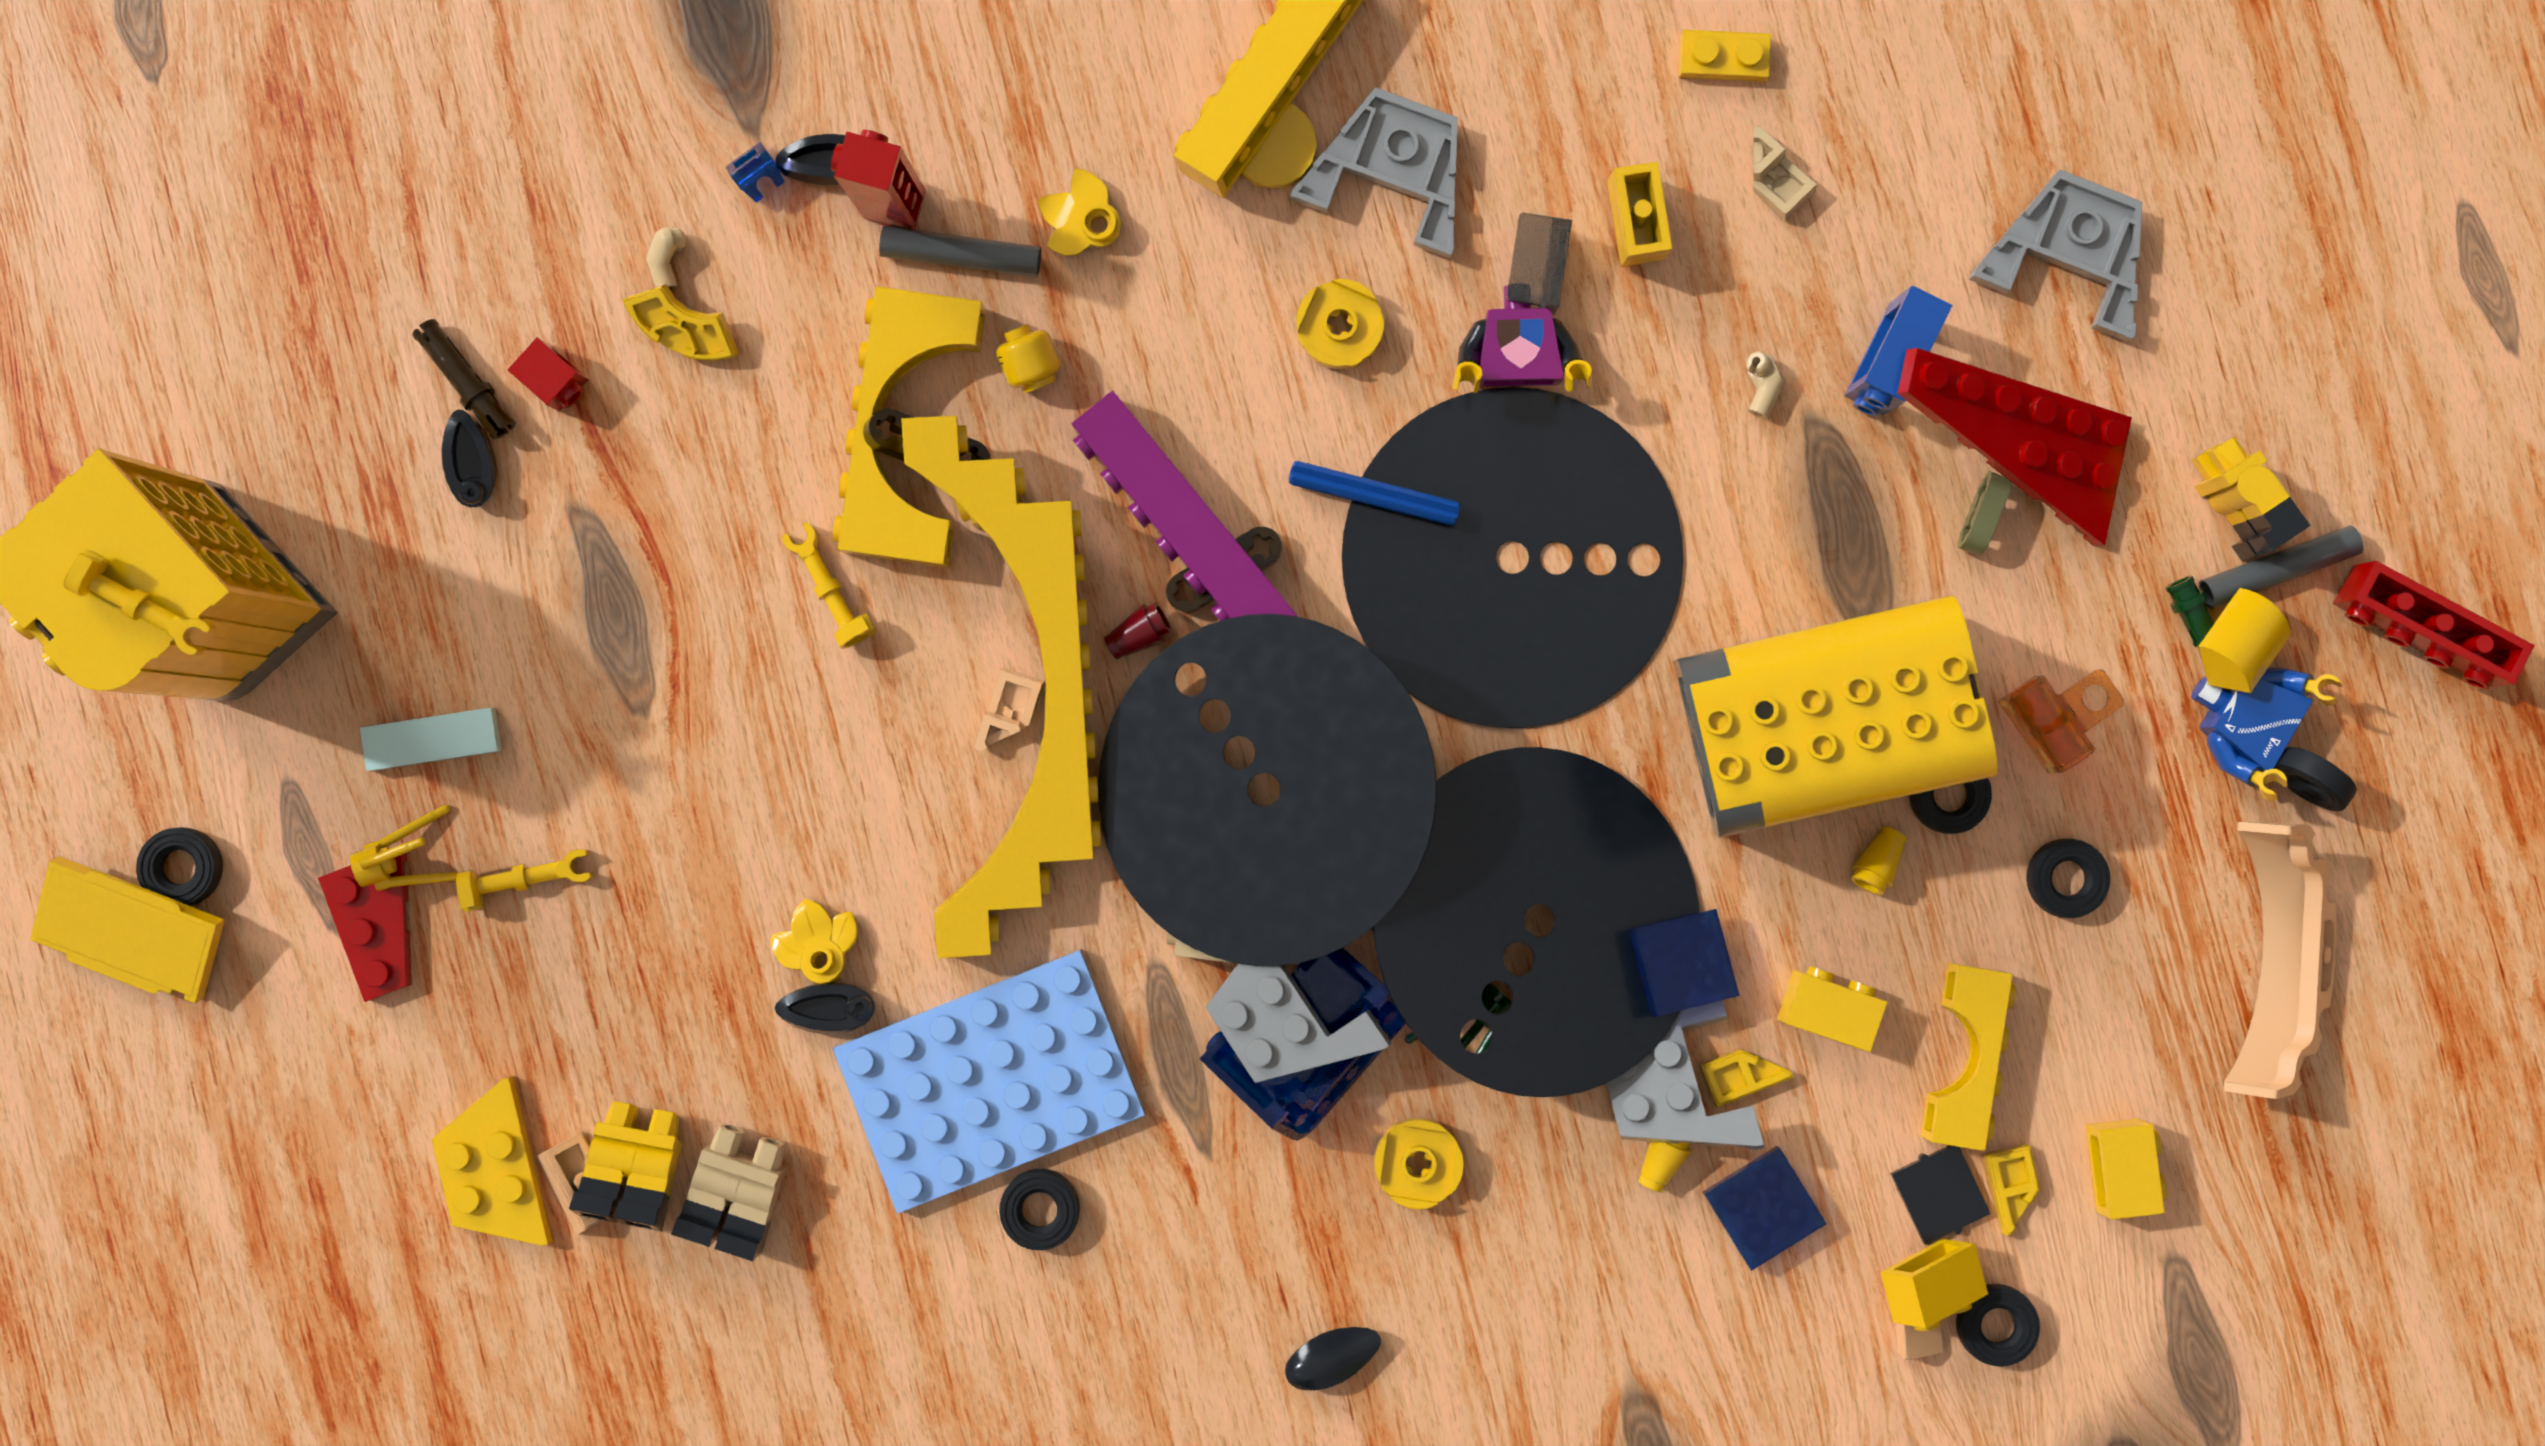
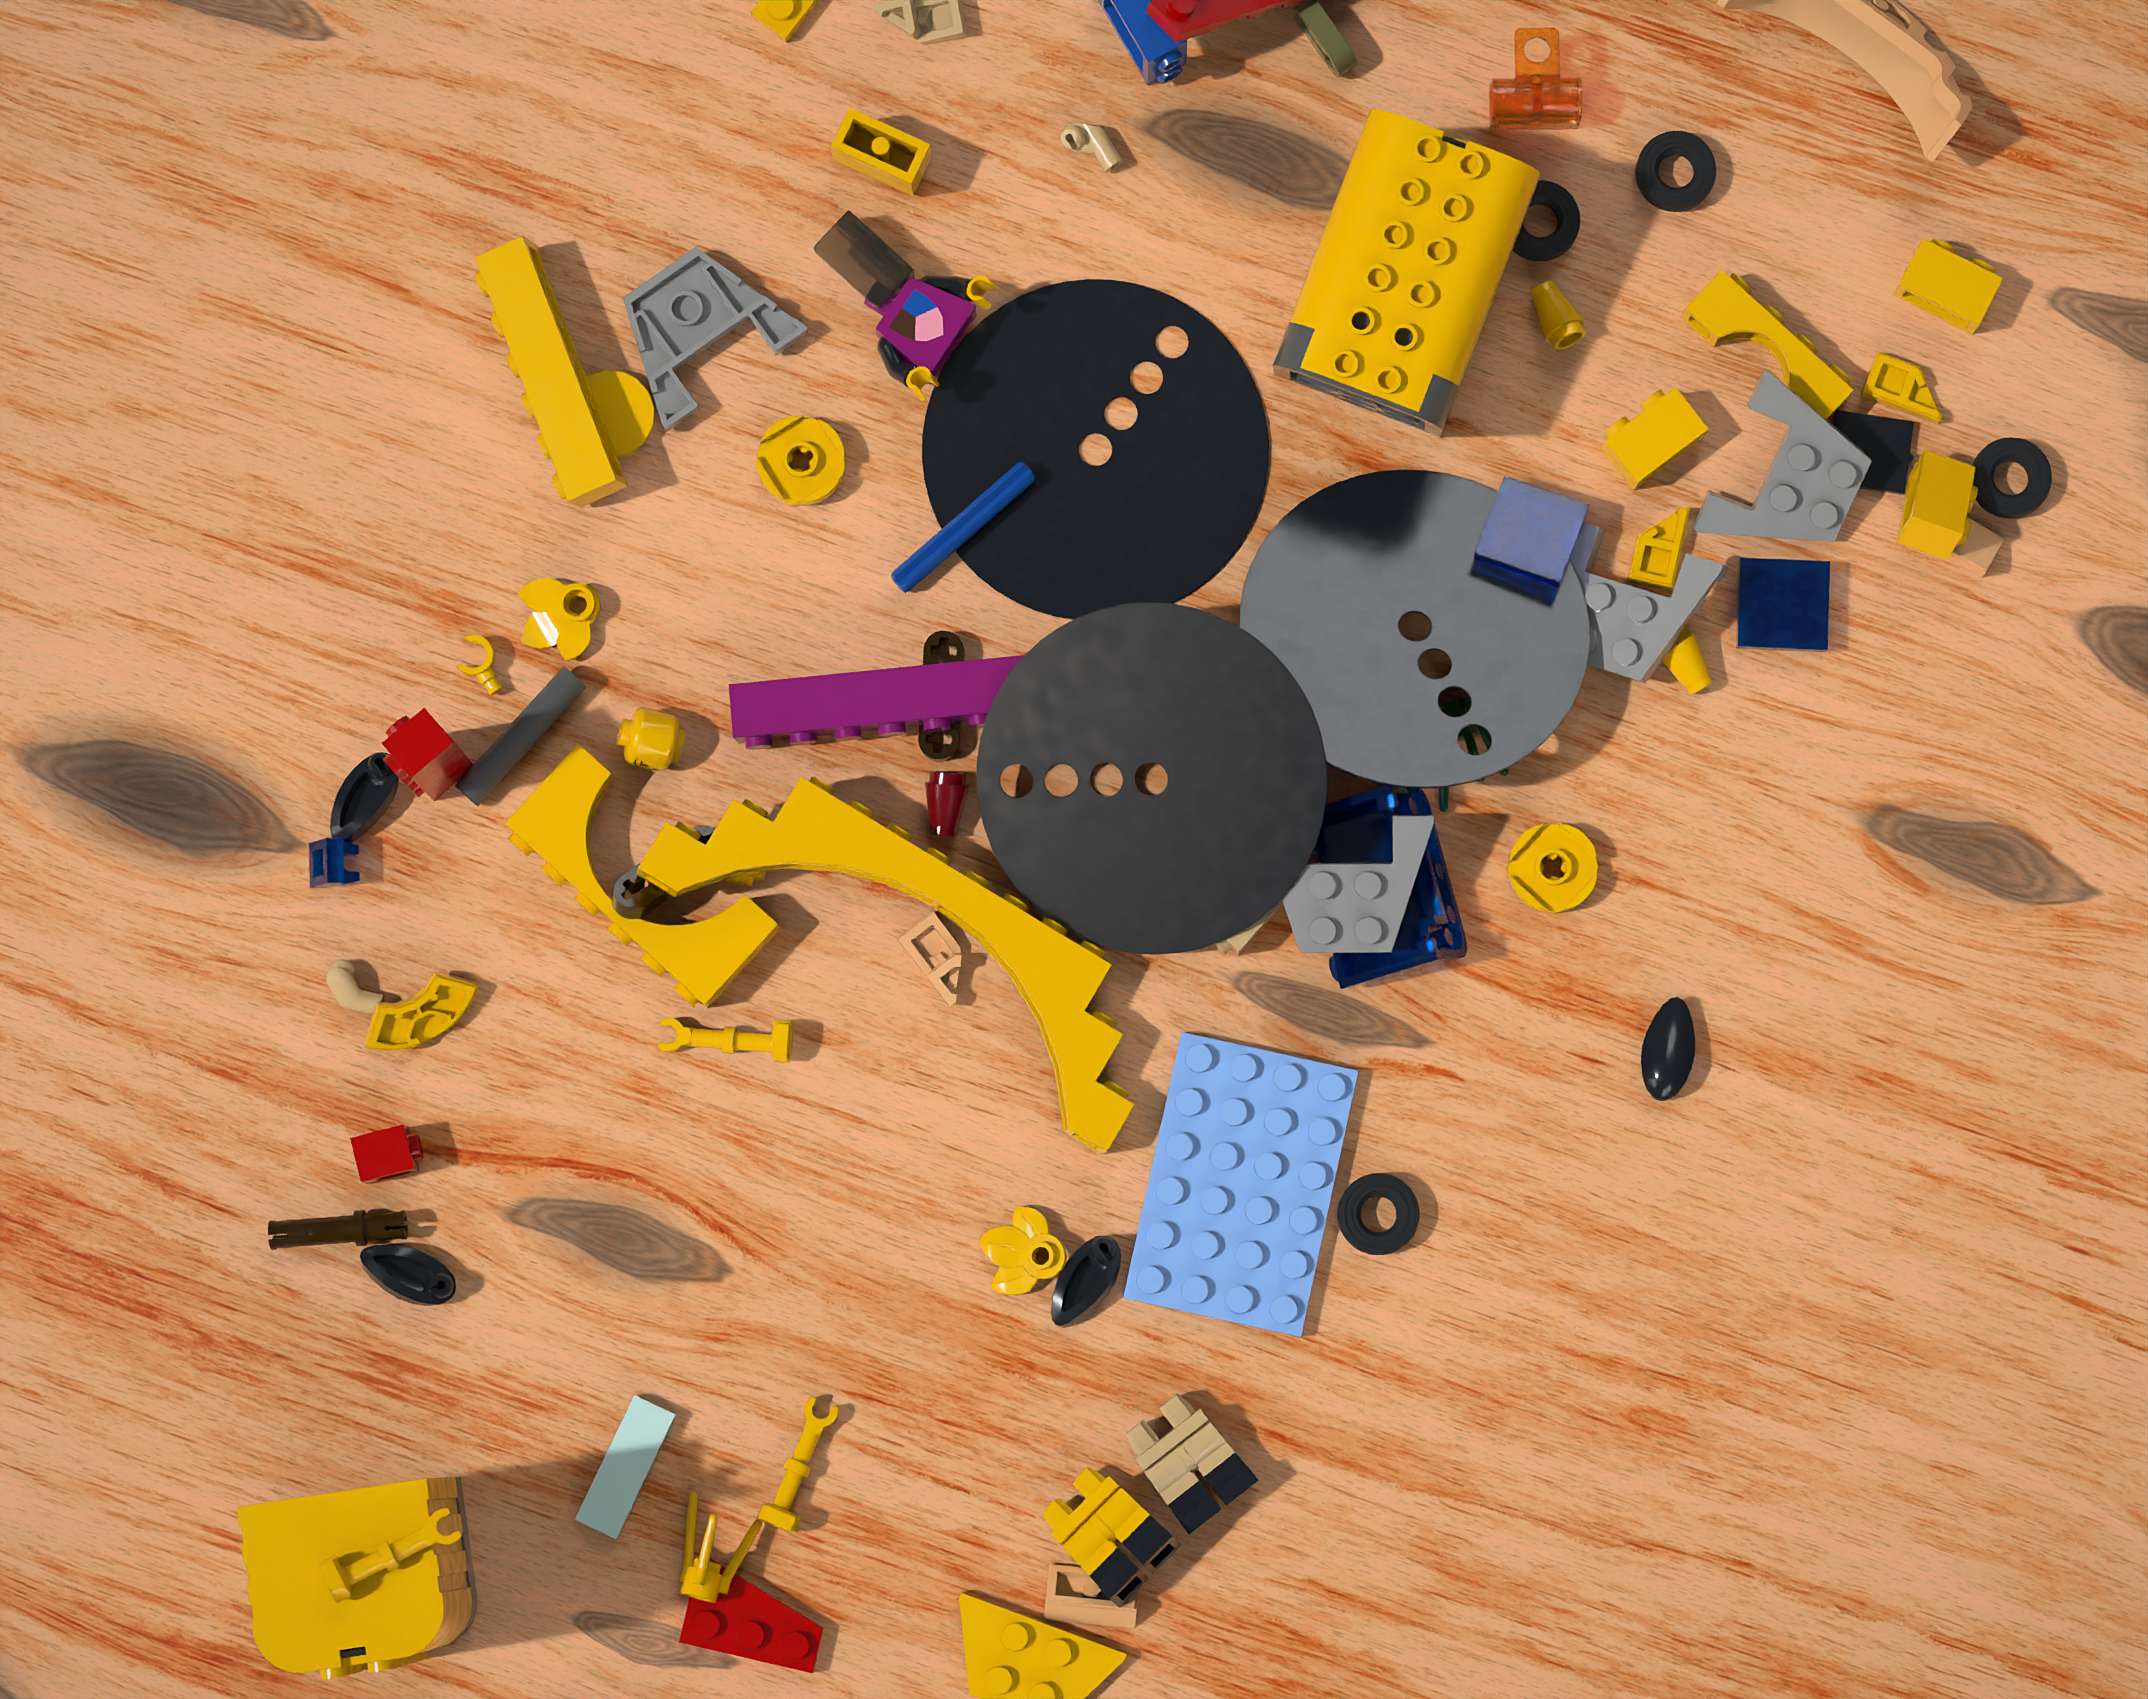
camera: 50 degrees left, 5 degrees down
none -> yellow piece [456,635,502,695]
none -> light grey wing [1693,368,1872,542]

